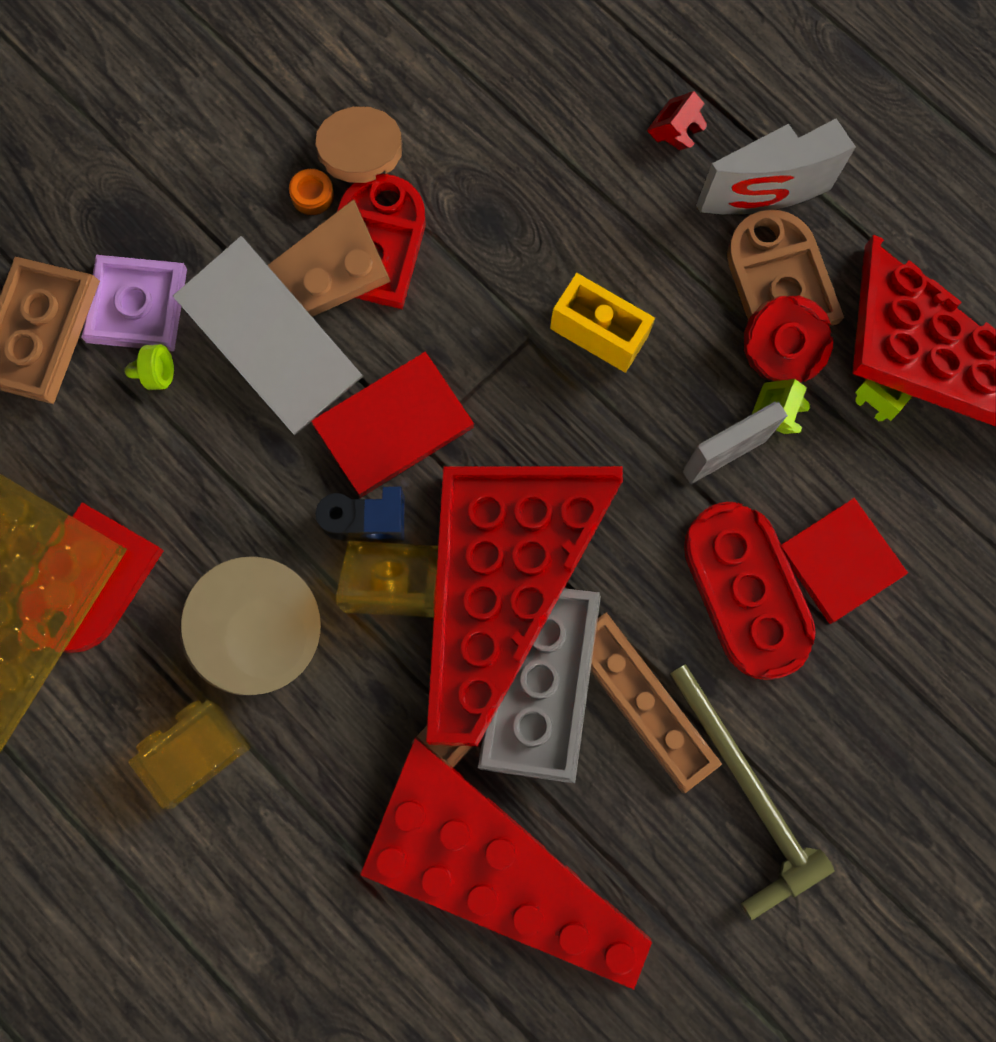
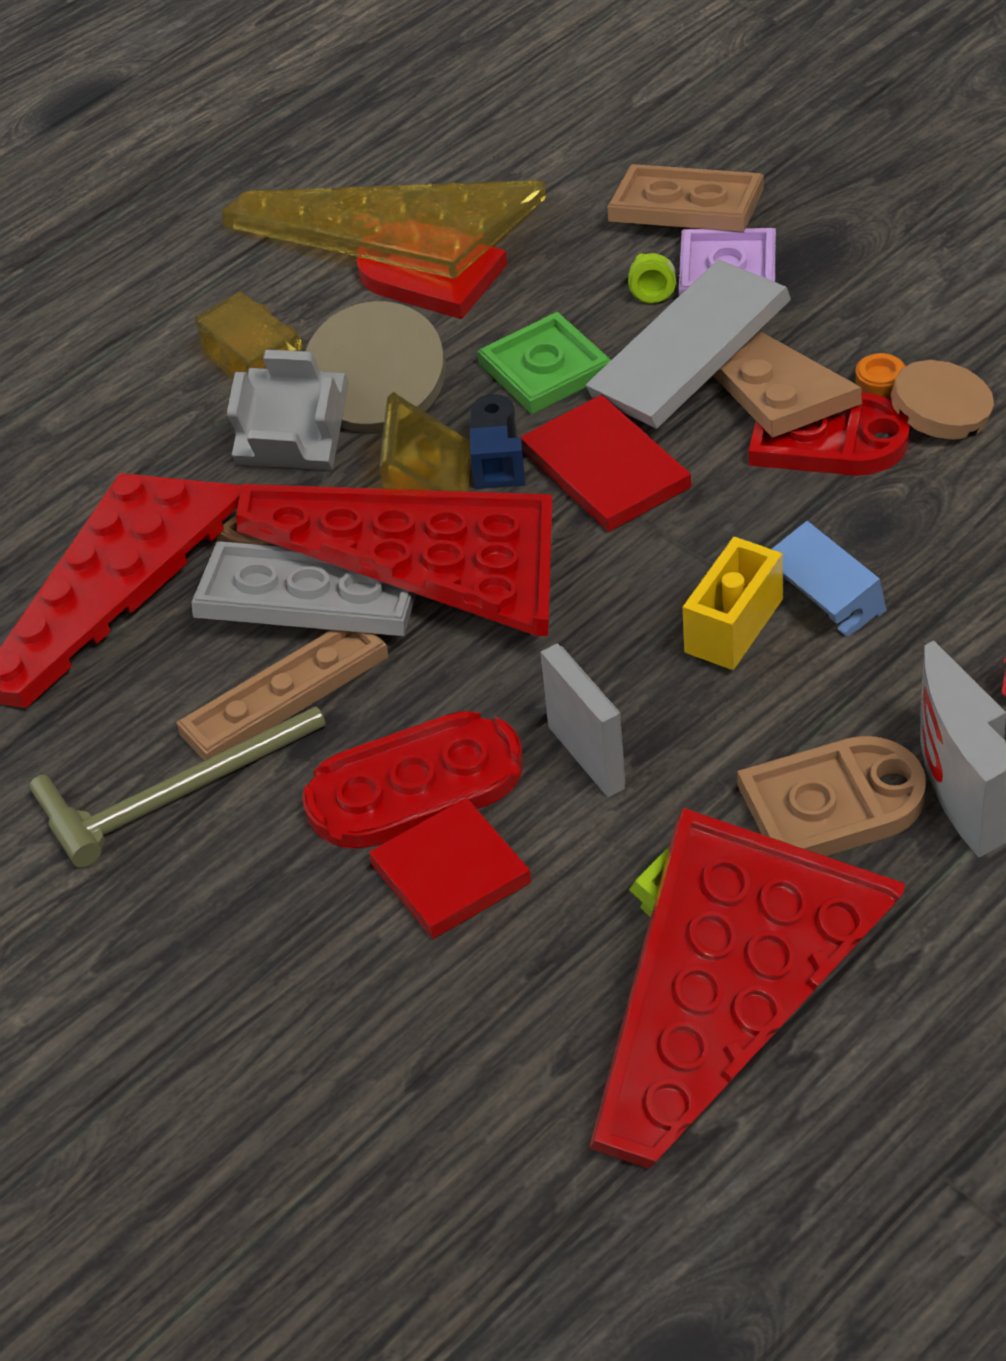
camera: 100 degrees right, 30 degrees down
red tile [744,296,833,382] -> none
lime tile [752,379,810,434] -> none
none -> light grey panel [227,350,349,471]
none -> bright green tile [477,312,611,414]
none -> medium blue hinge [772,521,887,636]

